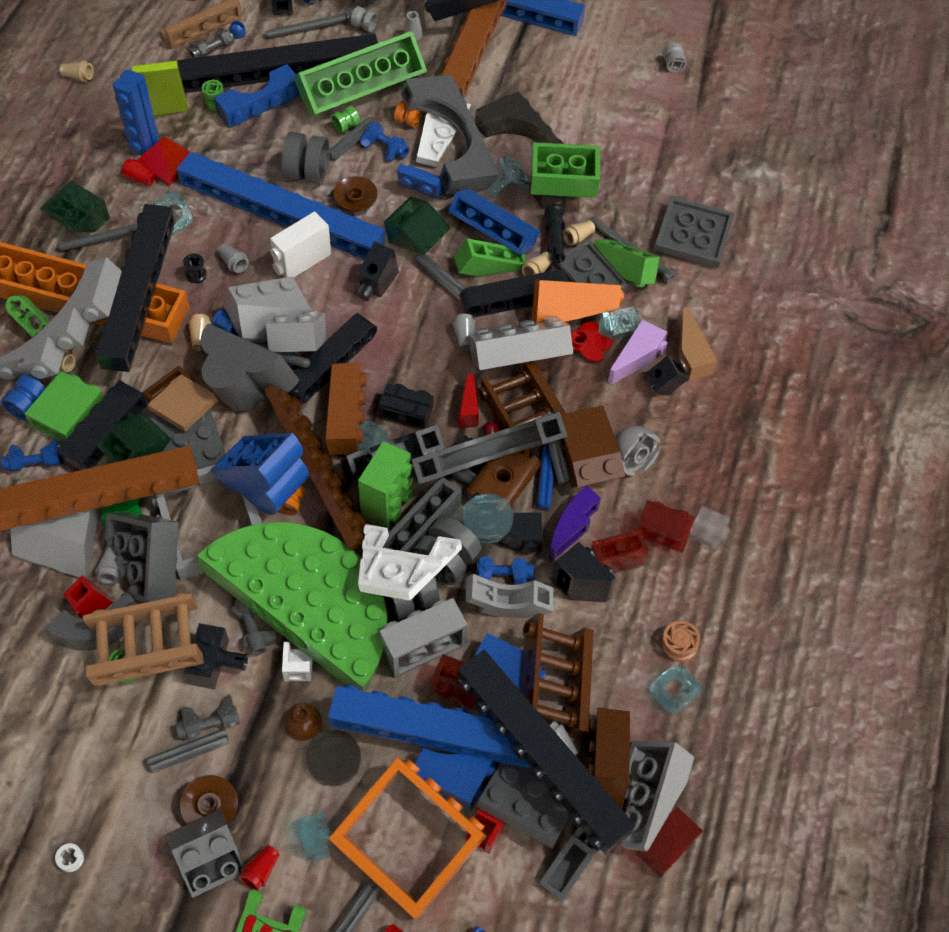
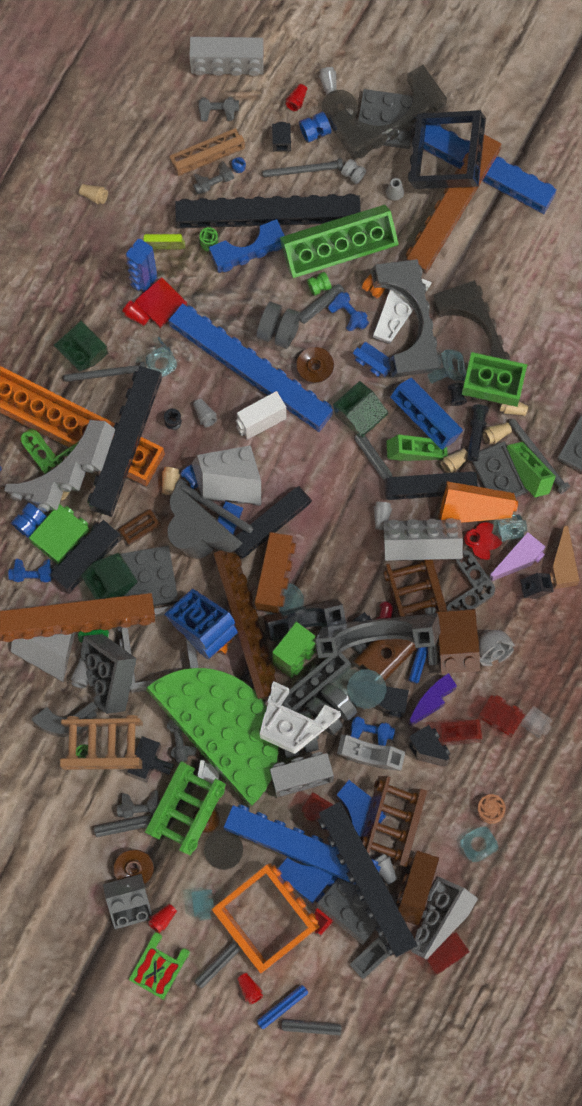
camera: 15 degrees right, 15 degrees up
white bush [55,843,84,872] -> none
red brick [63,575,113,619] -> none
medium nougat tile [148,375,218,432] -> none
light grey brick [266,309,327,352] -> none
black torso [357,241,399,301] -> none
black brick [378,384,434,429] -> none
red slope [459,374,479,428] -> none
none -> bright green fence [145,762,226,856]
none -> dark grey beam [447,550,495,611]
none -> black bush [448,383,467,406]
none -> tan cone [499,402,528,416]

